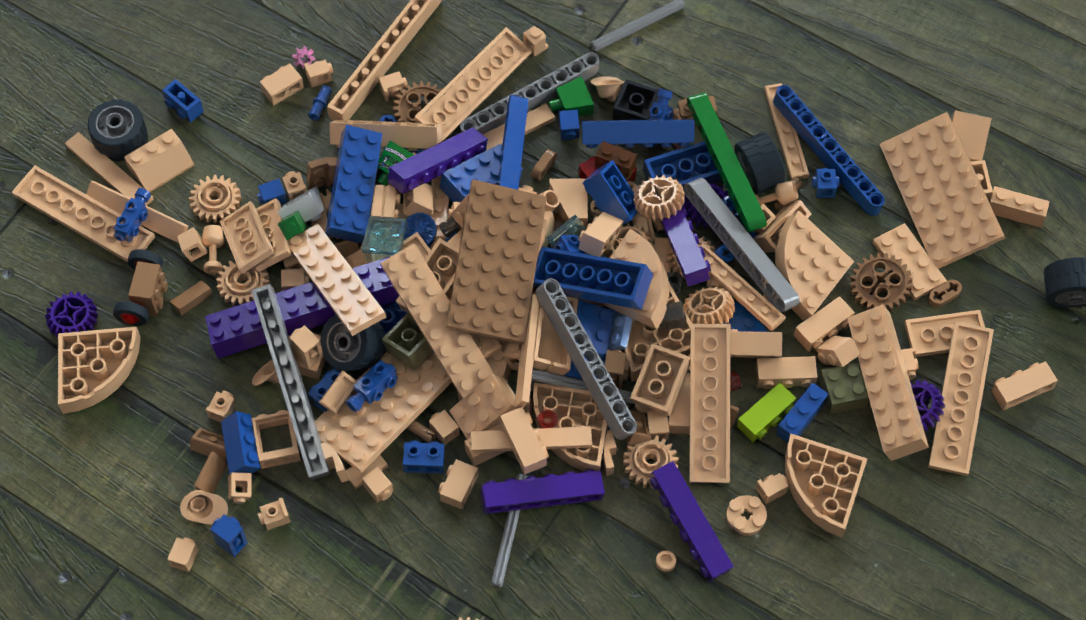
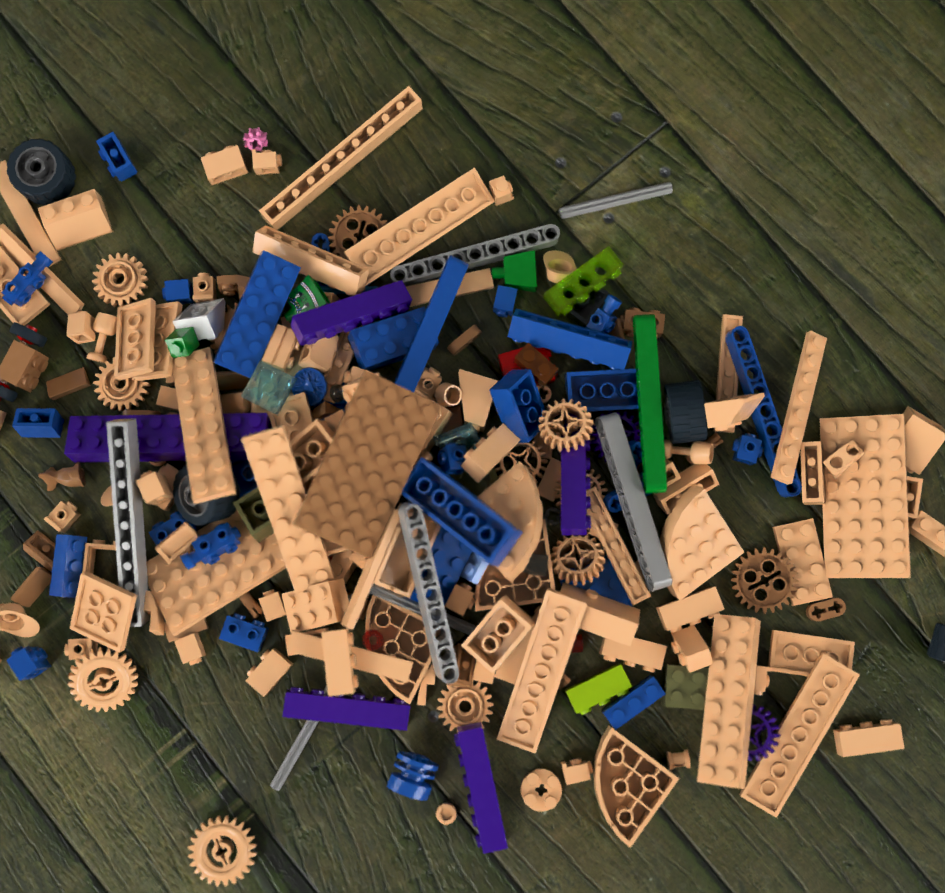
camera: 15 degrees right, 20 degrees up
light nougat brick [228,473,251,504] -> none
blue pin [308,85,332,121] -> none
light nougat brick [379,71,408,102] -> none
none -> blue brick [12,408,64,438]
none -> medium nougat animal [38,462,86,491]
none -> light nougat gear [68,647,138,712]
none -> light nougat plate [70,571,137,653]
none -> blue wheel [387,751,439,801]
none -> clear neon green brick [543,246,624,316]
none -> light nougat bush [666,749,690,770]
none -> light nougat slope [704,392,765,431]
none -> light nougat plate [770,331,827,485]
none -> light nougat brick [801,441,825,505]
none -> light nougat leg [823,440,864,479]

